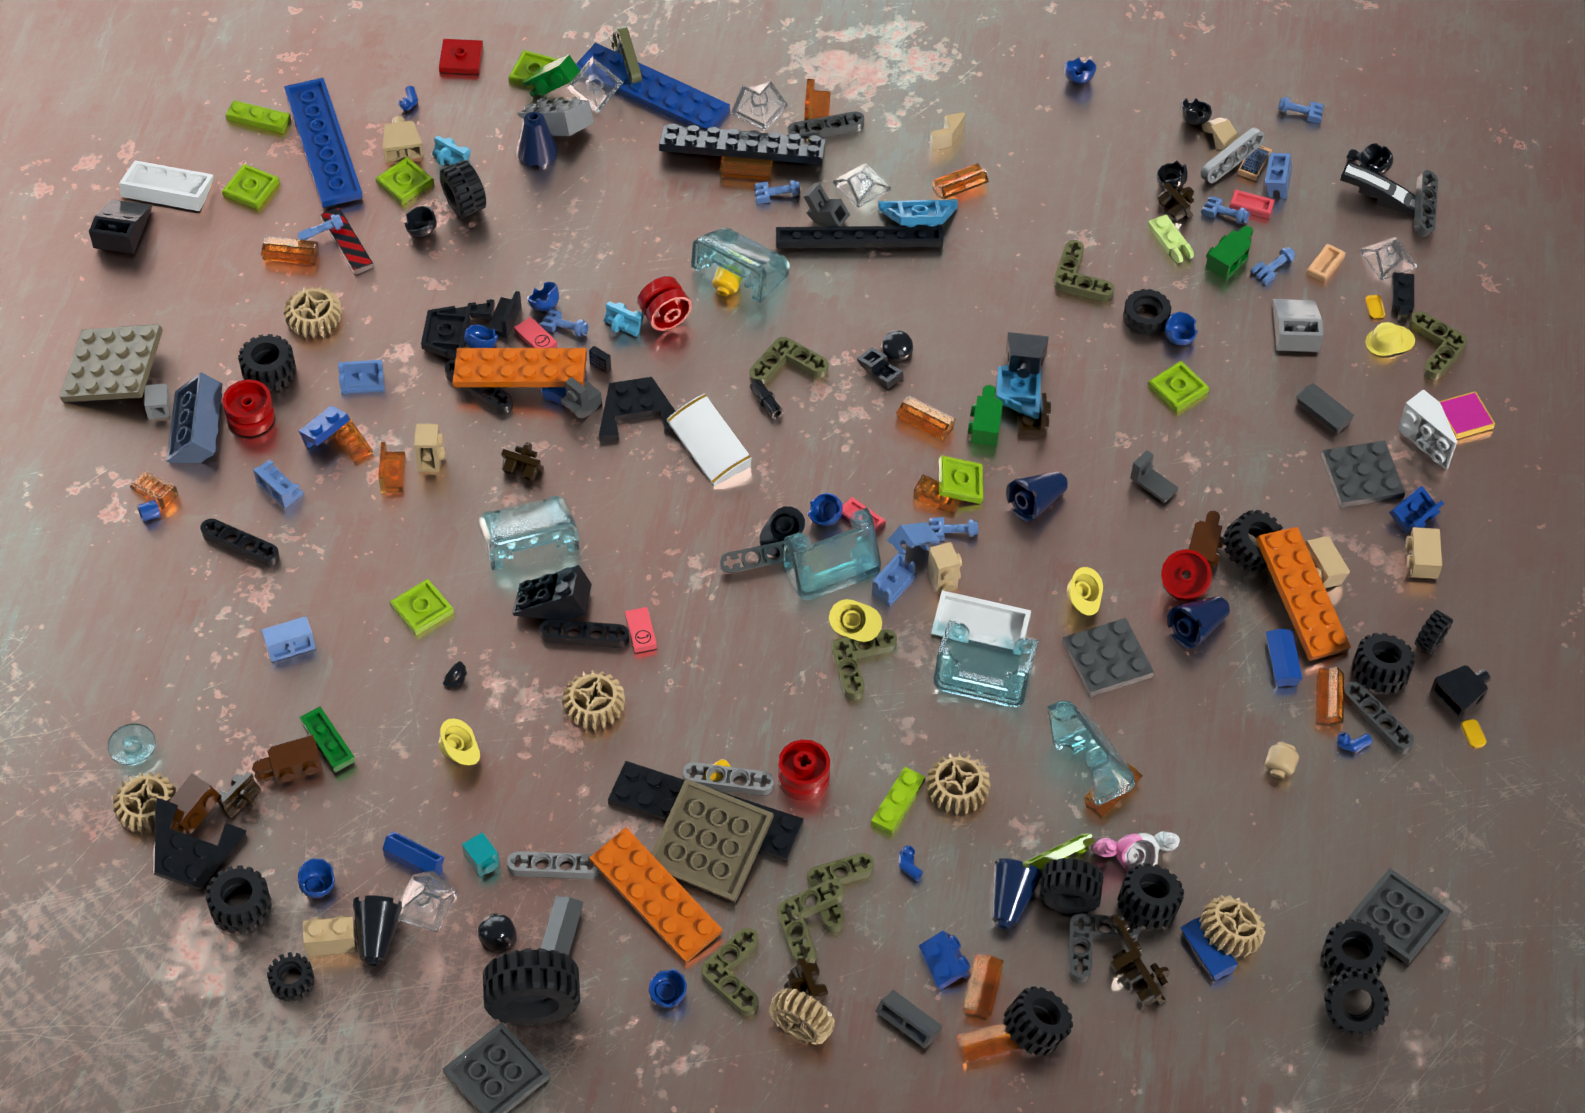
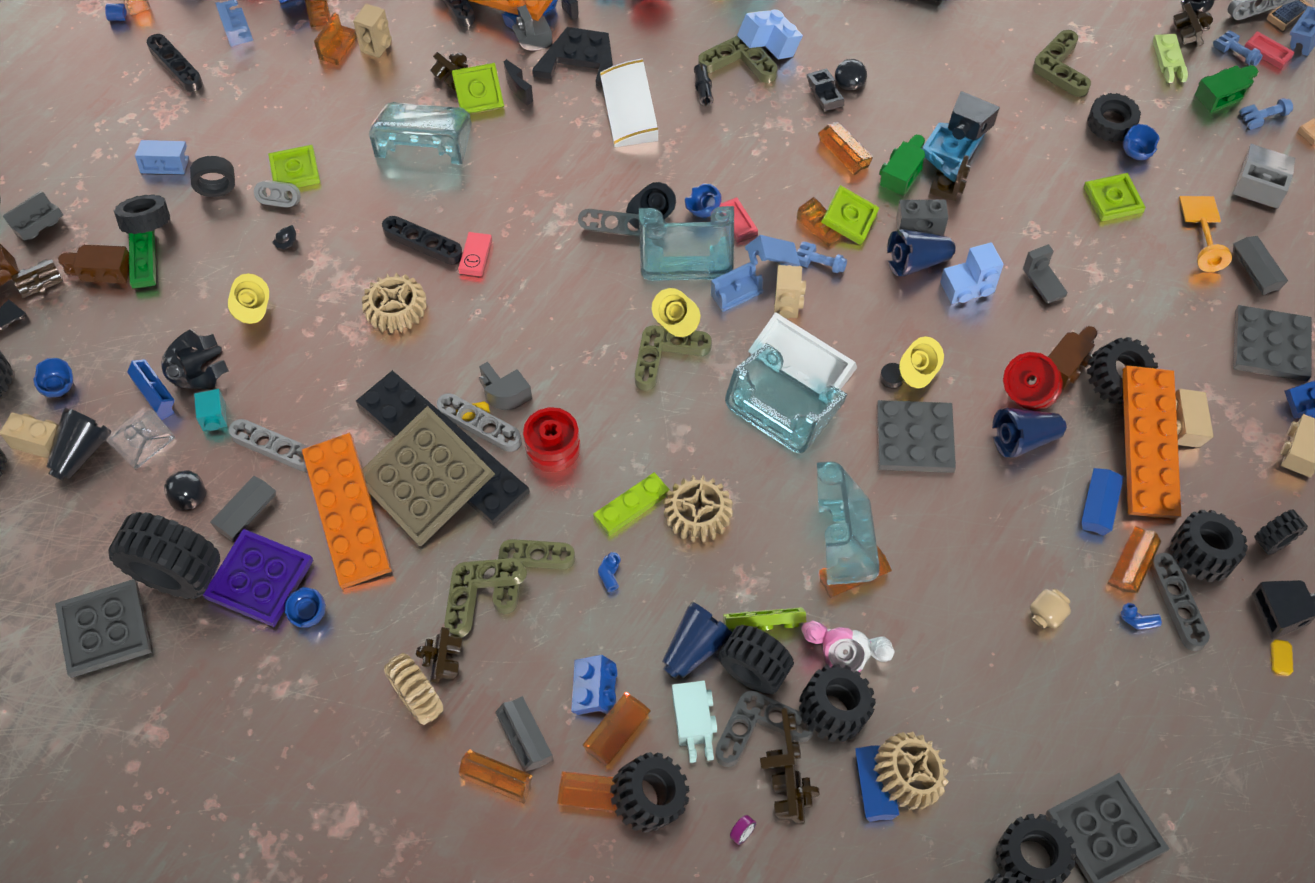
camera: 25 degrees right, 5 degrees up
black slope [512,565,592,620] -> none
olive beam [701,928,759,1017] -> none
none -> dark grey bracket [3,191,63,241]
none -> black tyre [114,194,170,234]
none -> black piece [161,329,229,389]
none -> black tyre [190,156,235,197]
none -> dark purple plate [203,529,314,627]
none -> light grey plate [254,180,301,207]
none -> lime tile [452,63,504,116]
none -> clear orange piece [459,750,533,804]
none -> dark grey brick [479,361,532,410]
none -> black slope [503,59,533,106]
none -> light aqua hinge [672,681,717,763]
none -> magenta tile [730,815,756,845]
none -> light blue brick [737,10,803,59]
none -> black tile [880,363,904,388]
none -> dark grey brick [896,200,948,235]
none -> light blue brick [940,242,1004,304]
none -> light orange piece [1179,196,1232,272]

